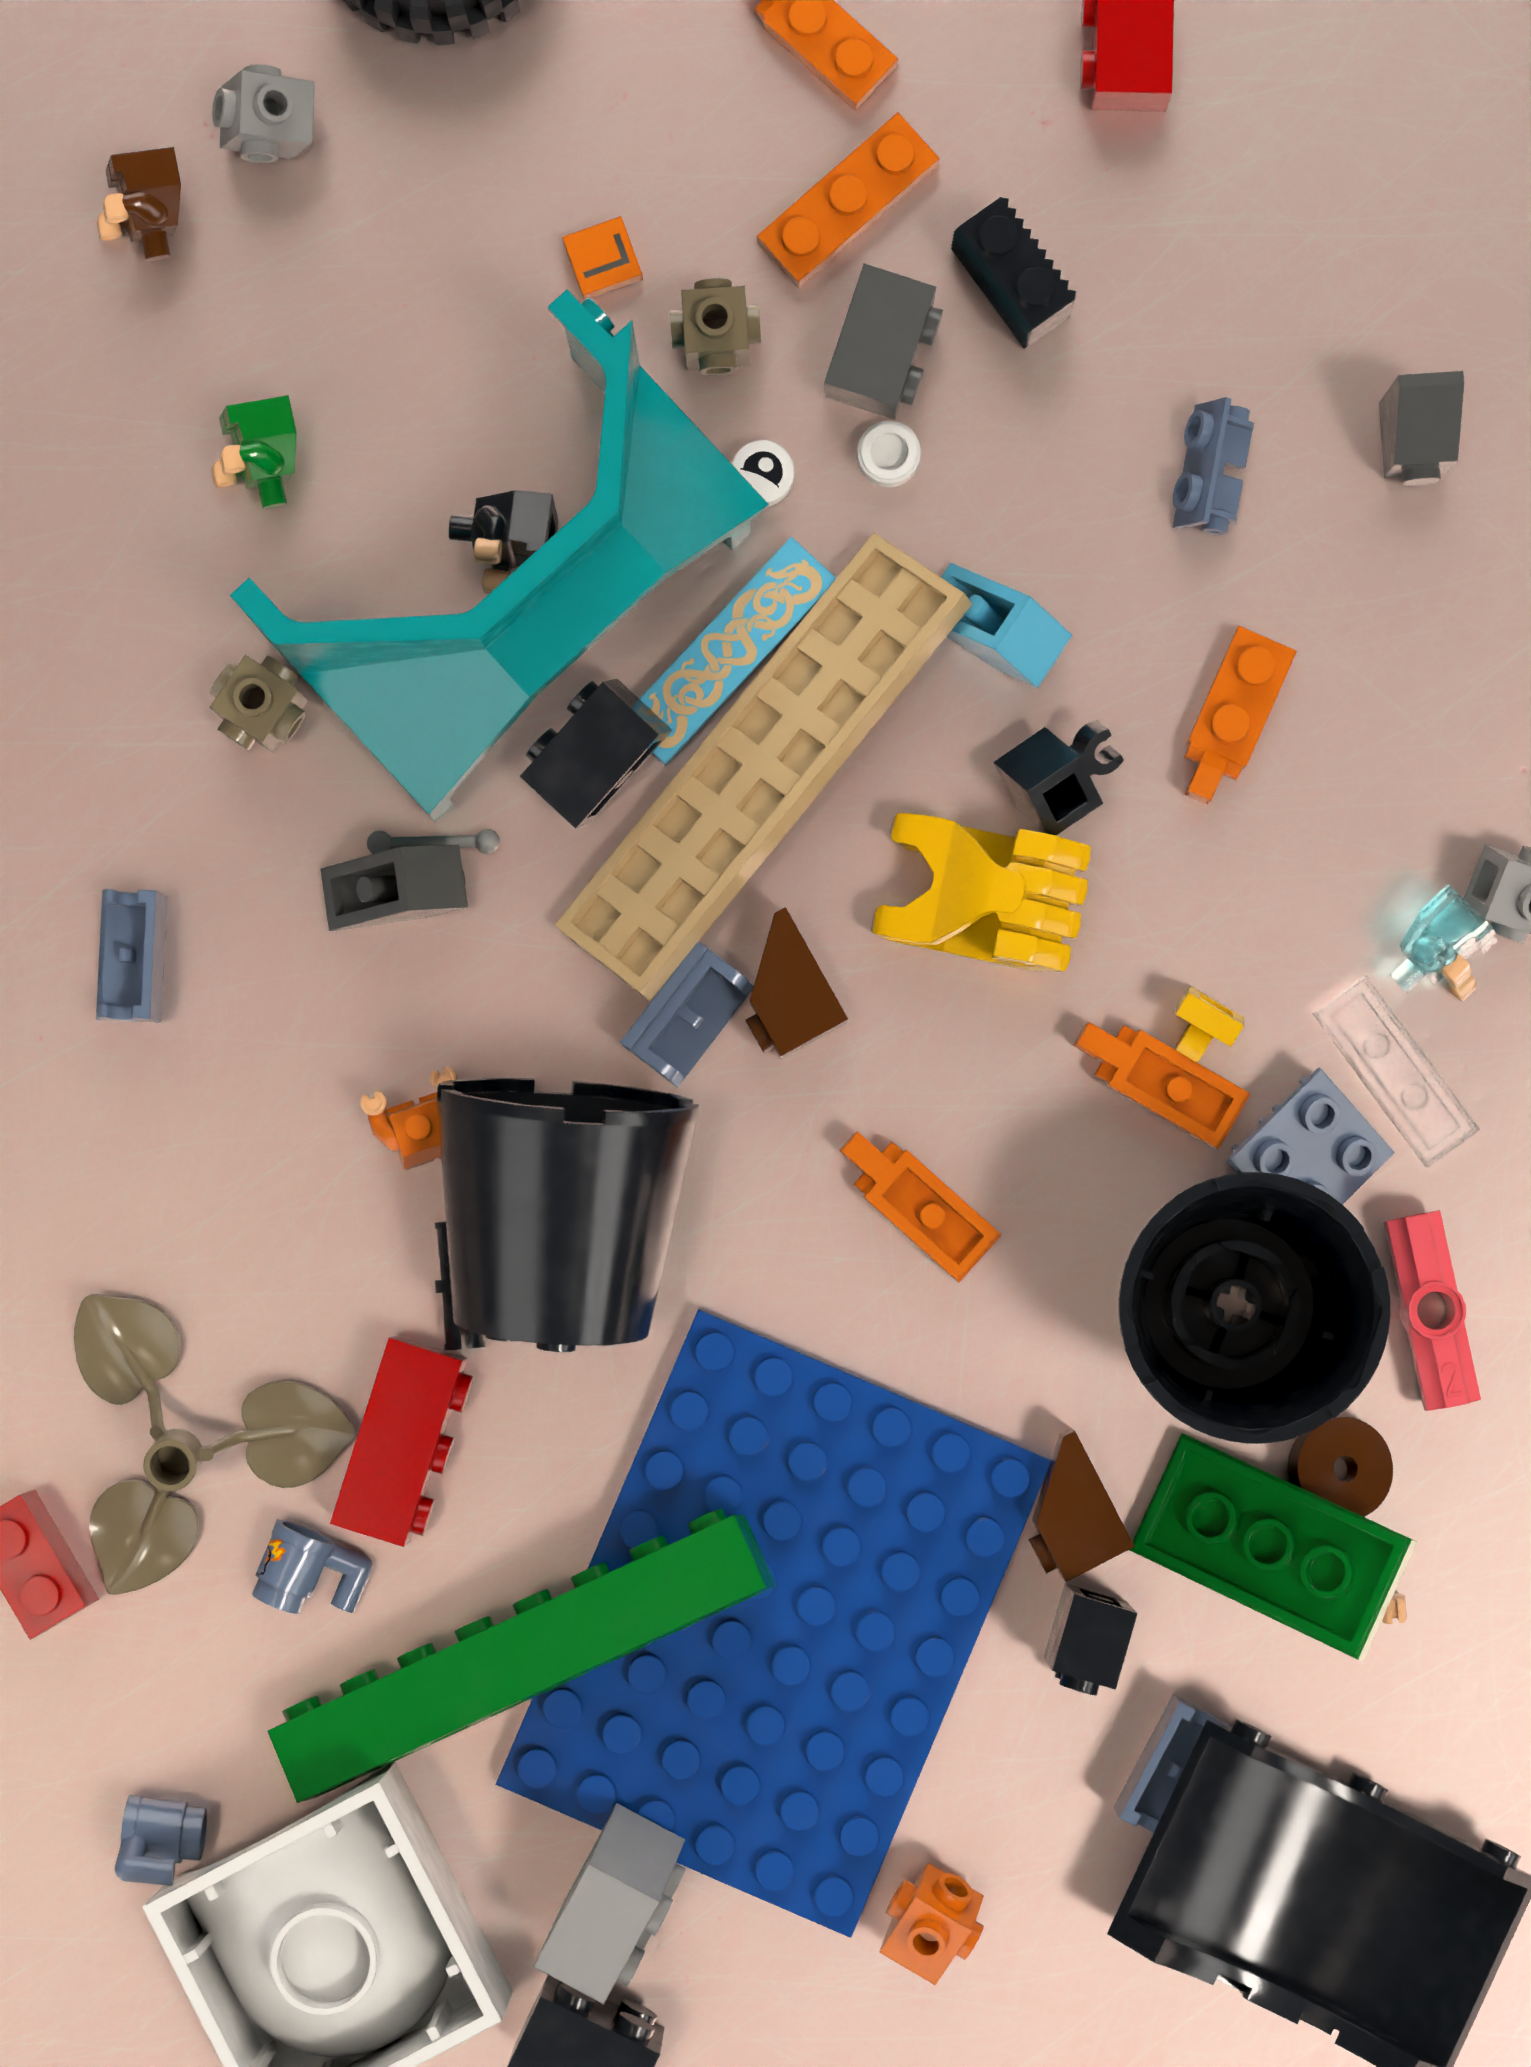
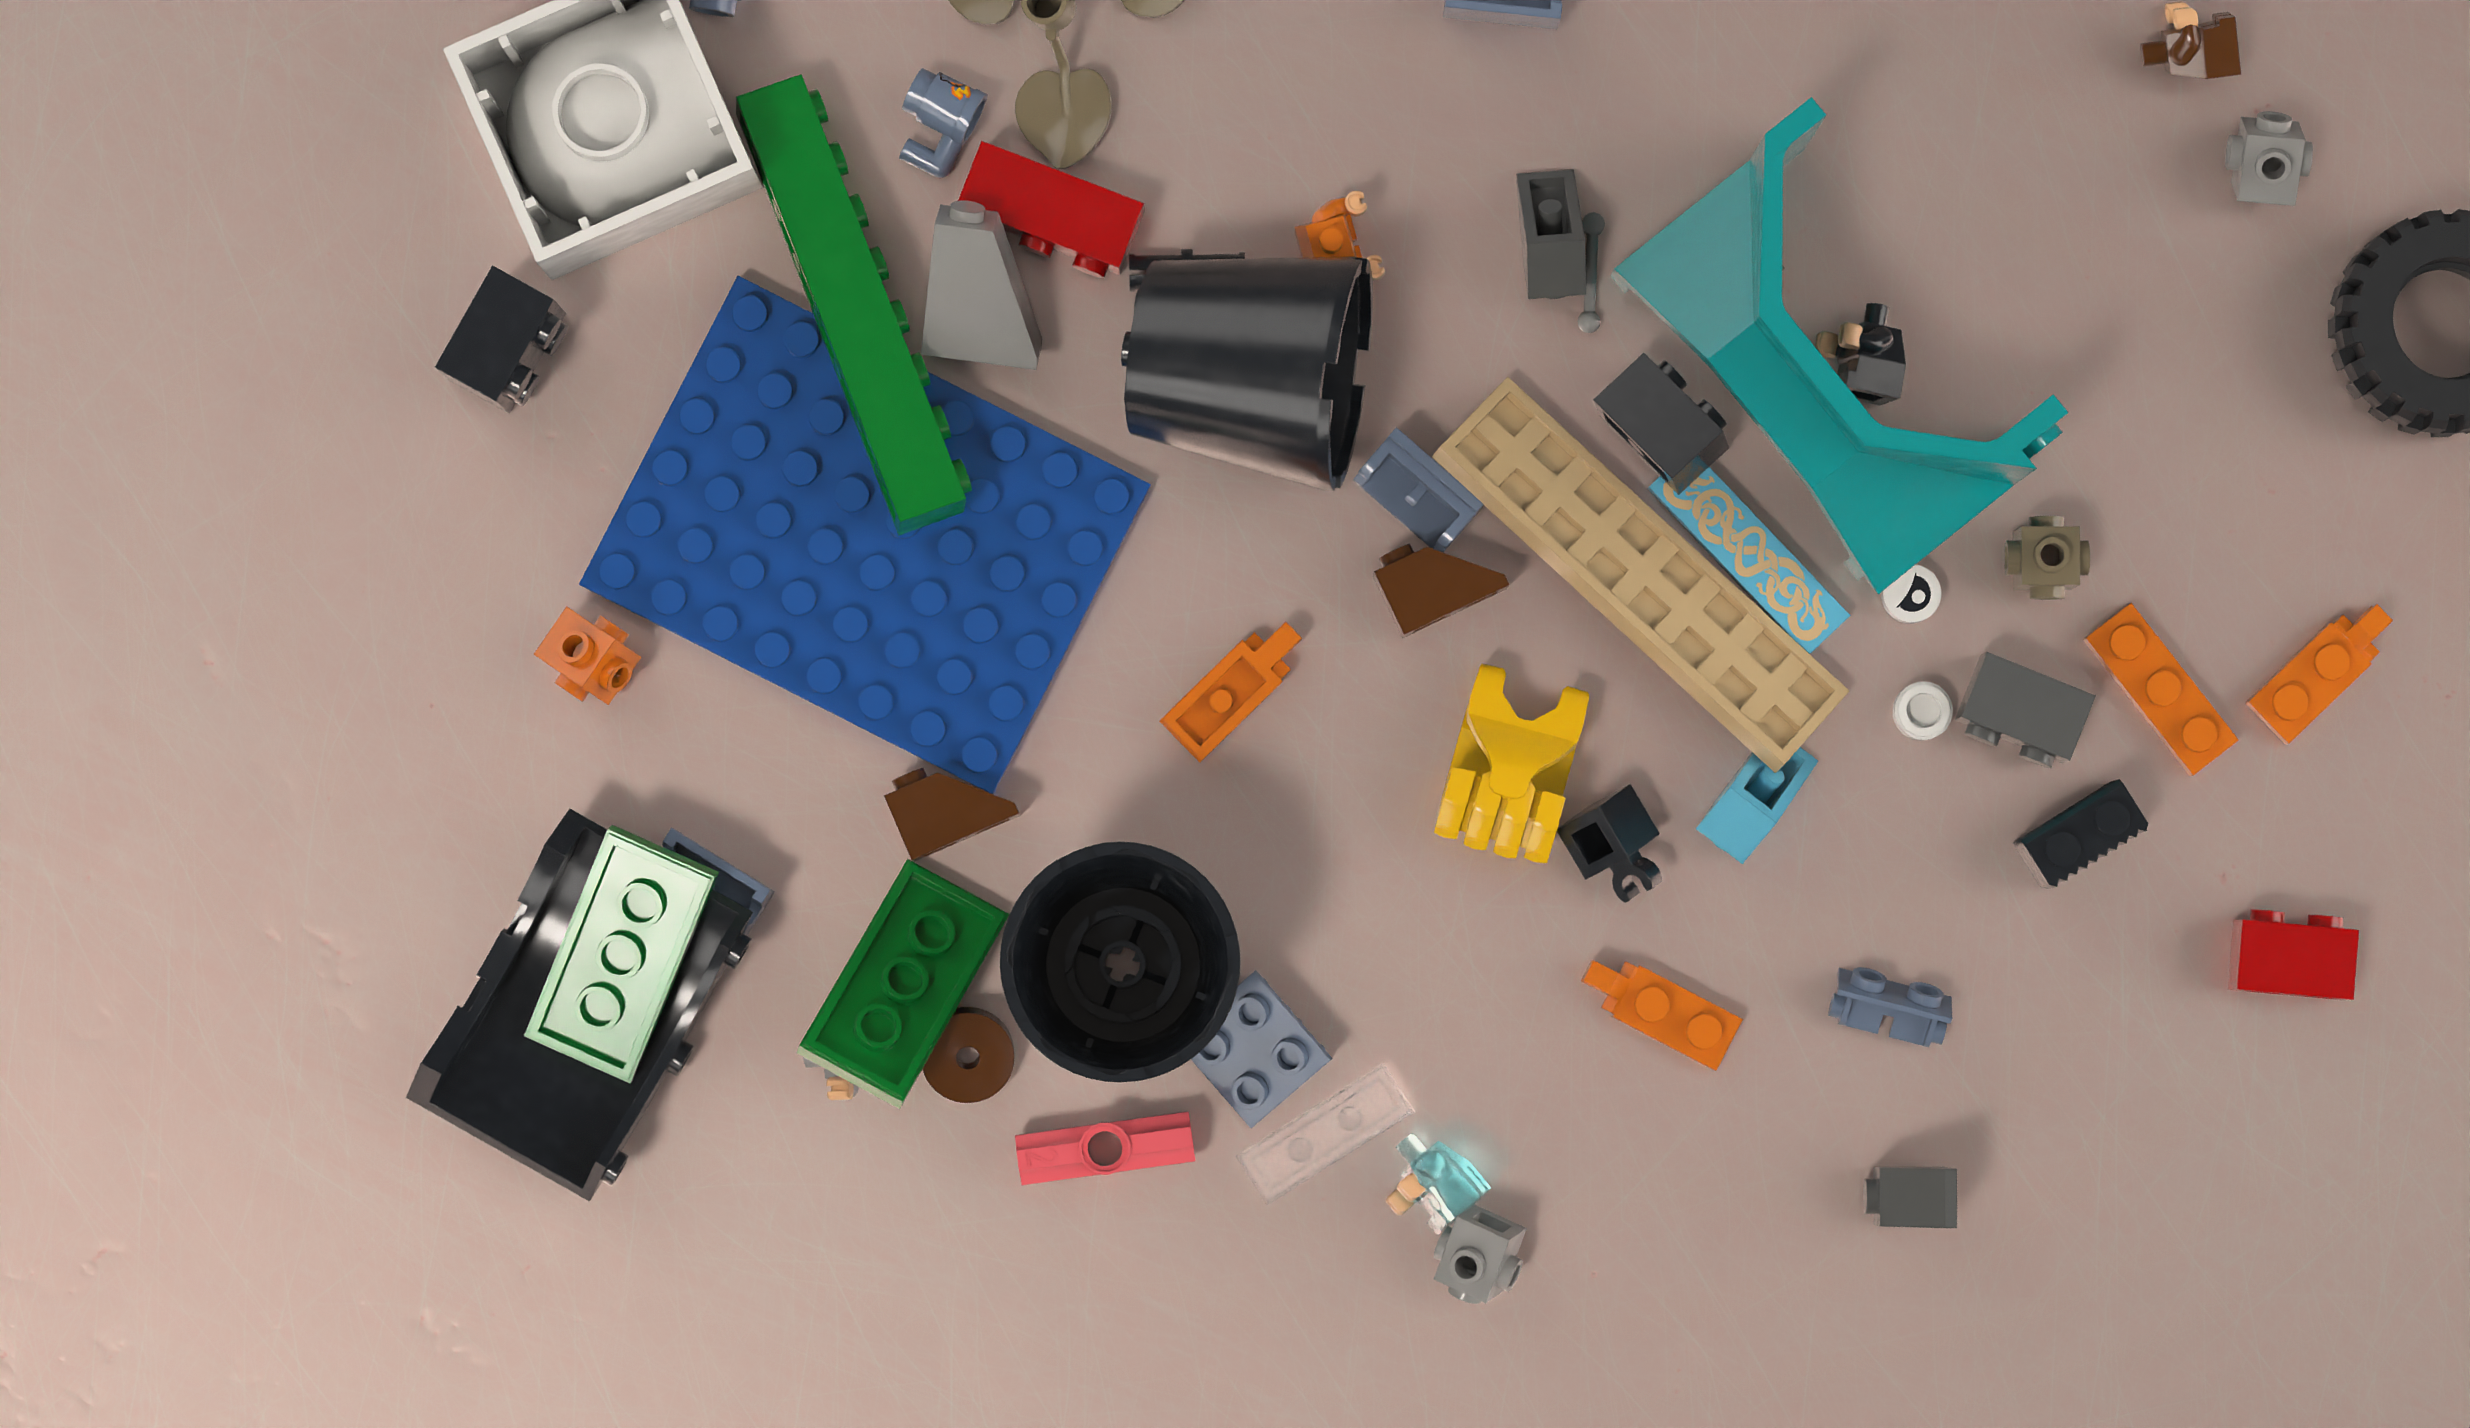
camera: 85 degrees right, 0 degrees up
dark tan brick [209,654,308,753] -> none
green piece [211,395,297,509] -> none
light grey brick [534,1803,686,2004] -> none
orange tile [562,216,643,300] -> none
black brick [1044,1583,1138,1695] -> none
orange hinge [1073,1022,1250,1150] -> none
yellow tile [1176,985,1244,1063] -> none
none -> tile [524,825,719,1083]
none -> light grey slope [921,201,1042,370]

